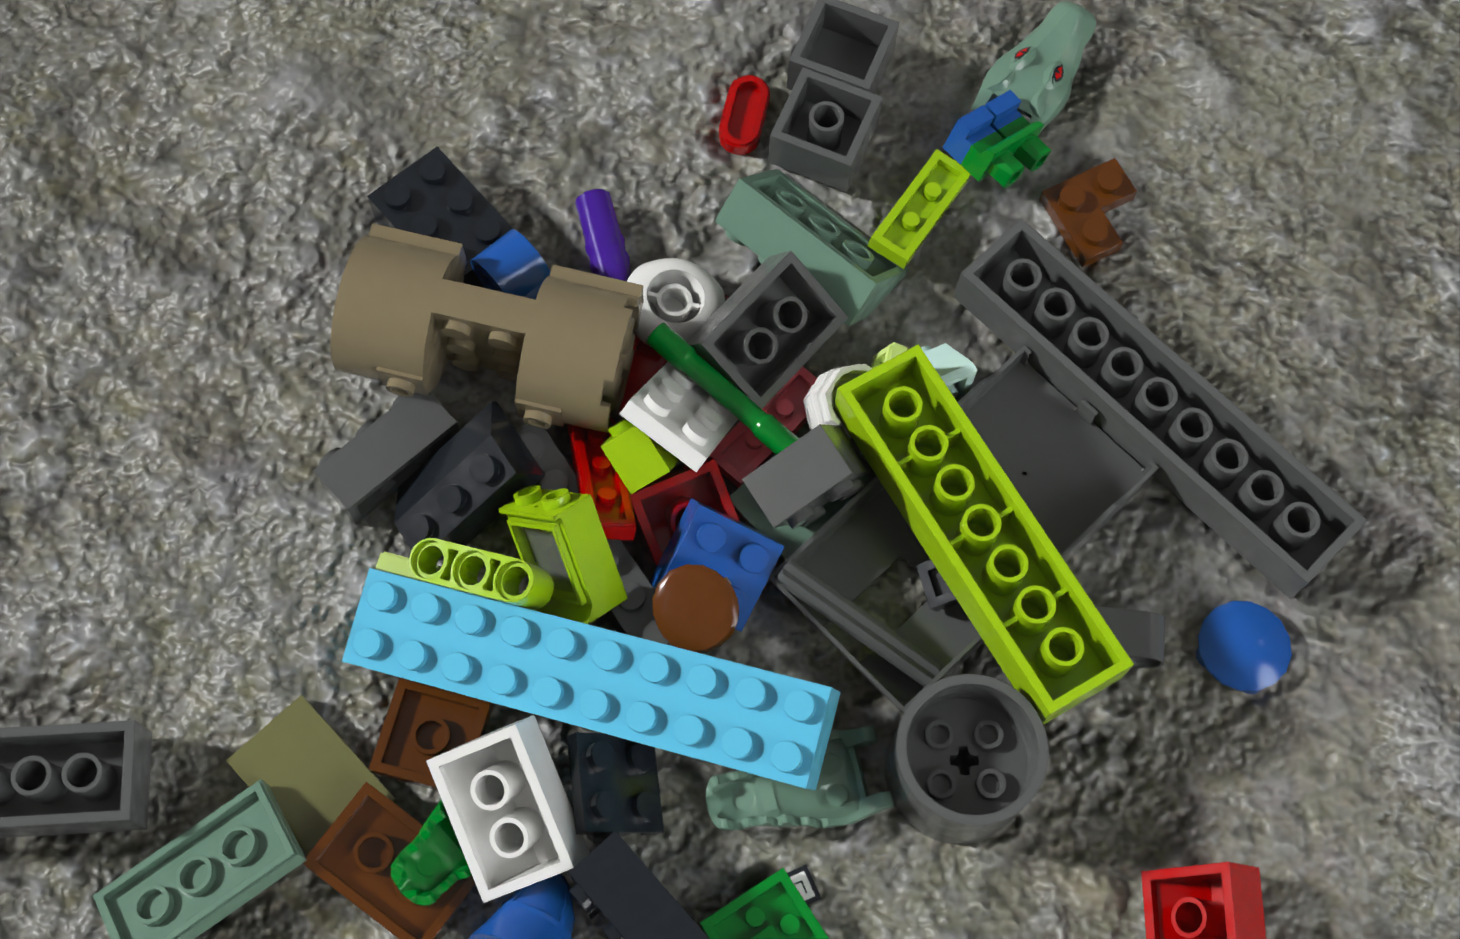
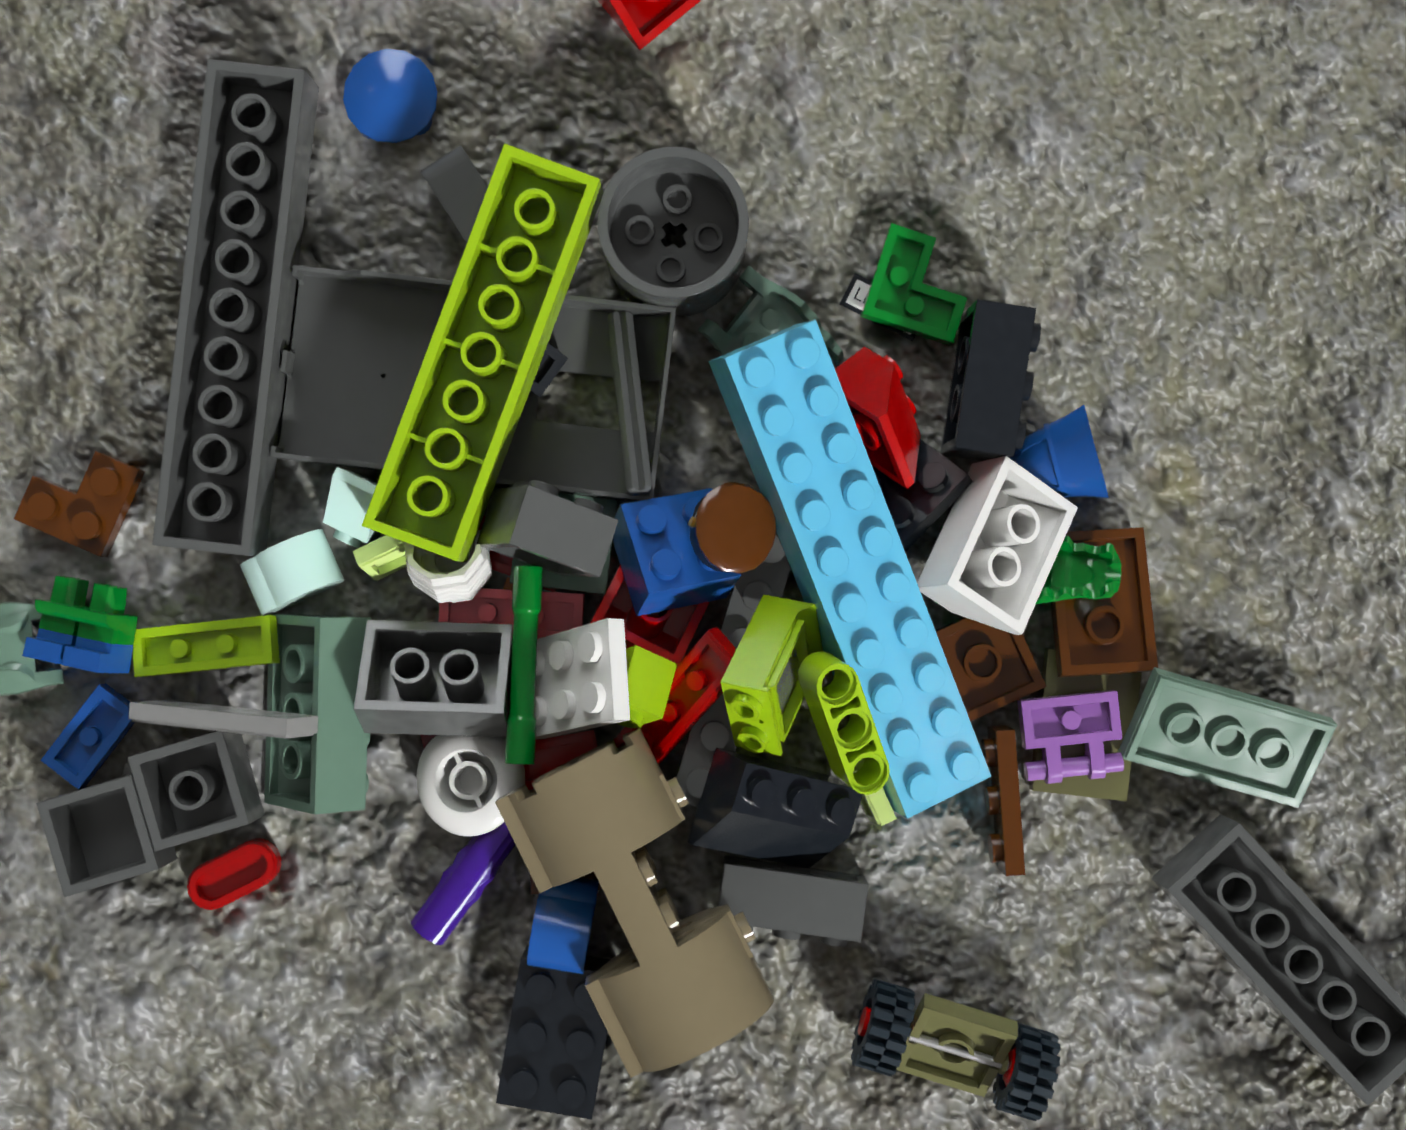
camera: 130 degrees left, 20 degrees up
none -> blue plate [40,683,135,789]
none -> light grey tile [129,700,318,739]
none -> light aqua piece [240,529,344,616]
none -> red slope [835,346,921,489]
none -> plate [851,979,1061,1121]
none -> reddish brown plate [981,725,1025,876]
none -> medium lavender plate [1017,690,1124,784]

